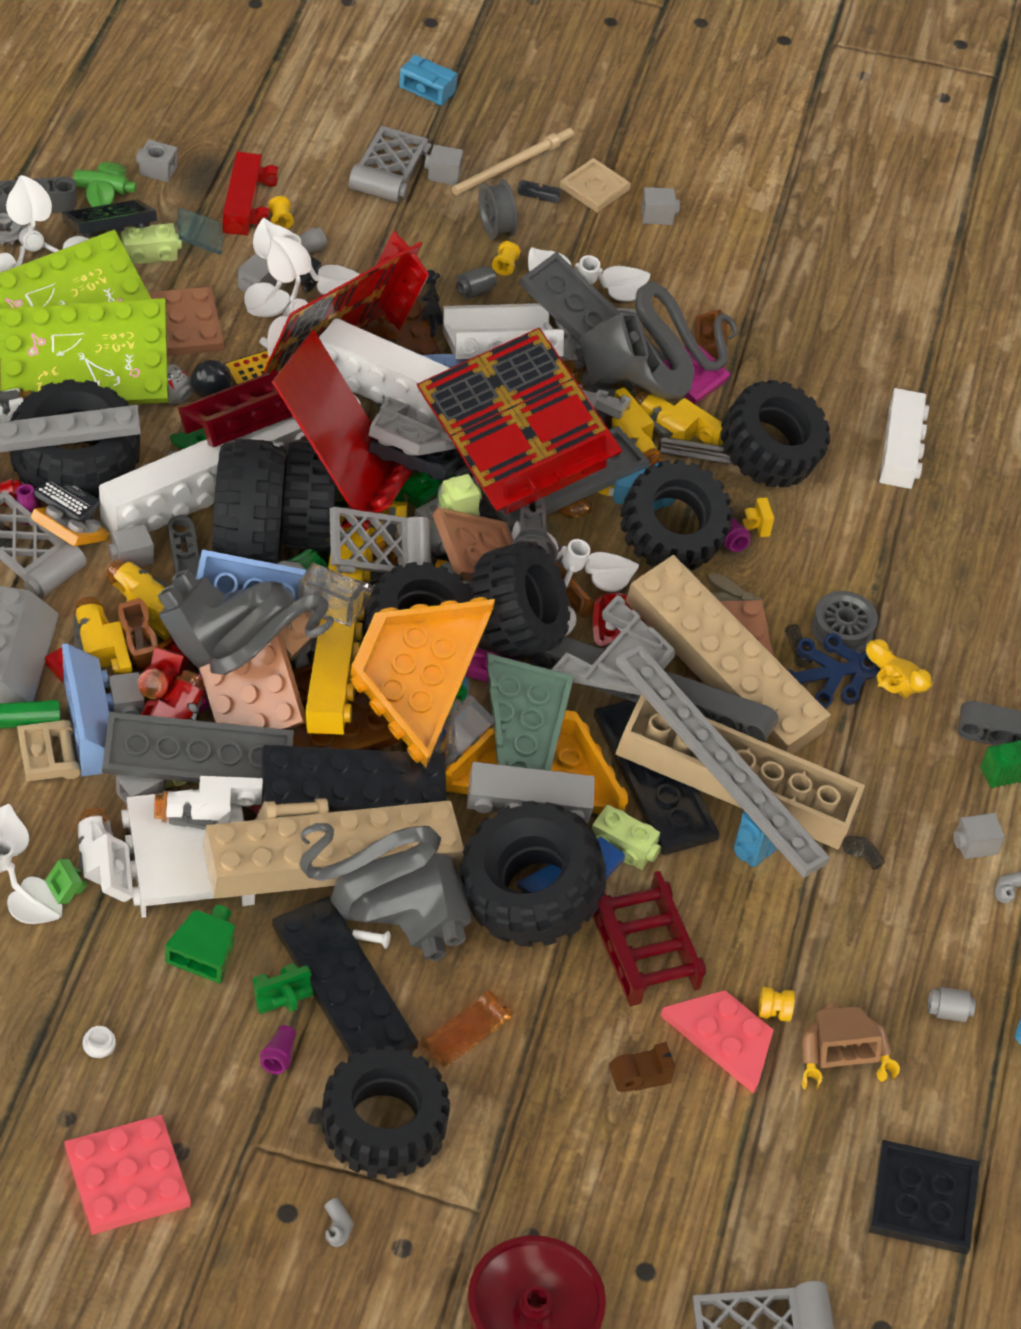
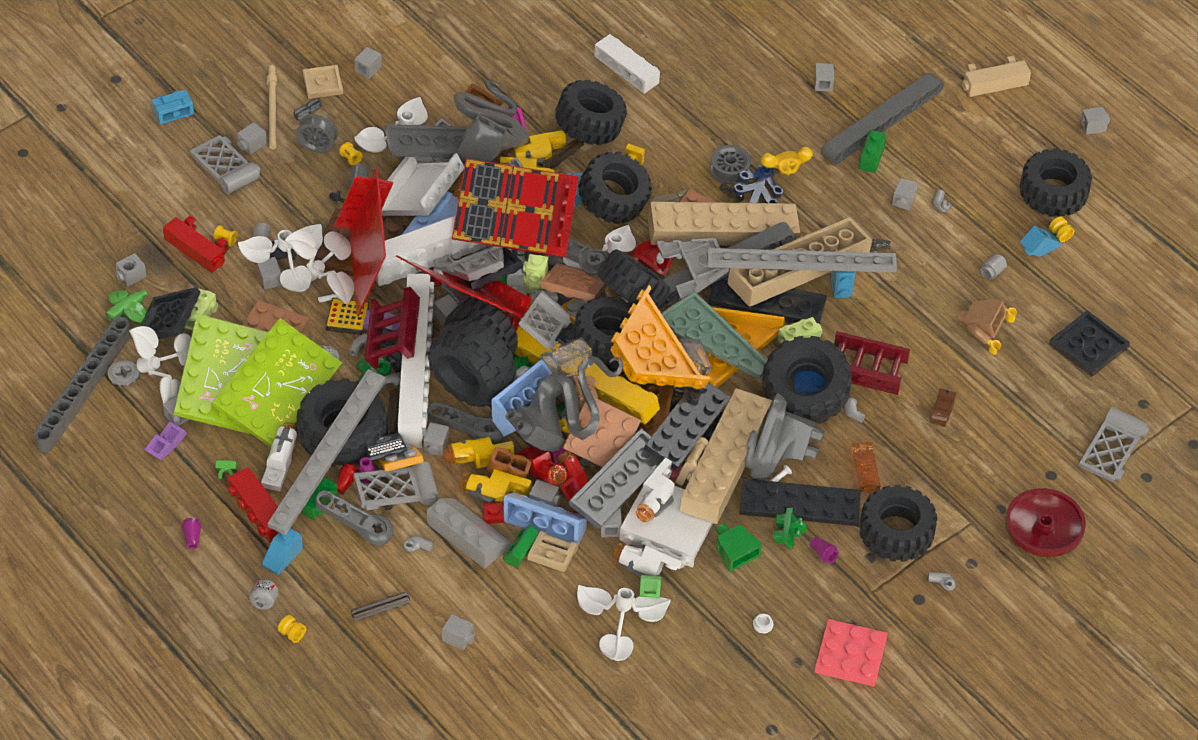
camera: 50 degrees left, 0 degrees up
clear light blue piece [176,208,224,255] -> none
black hair [191,360,233,398] -> none
light grey brick [466,762,595,823] -> none
coral wing [661,990,773,1094] -> none
yellow wheel [758,986,795,1022] -> none
none -> light grey arm [844,398,866,423]

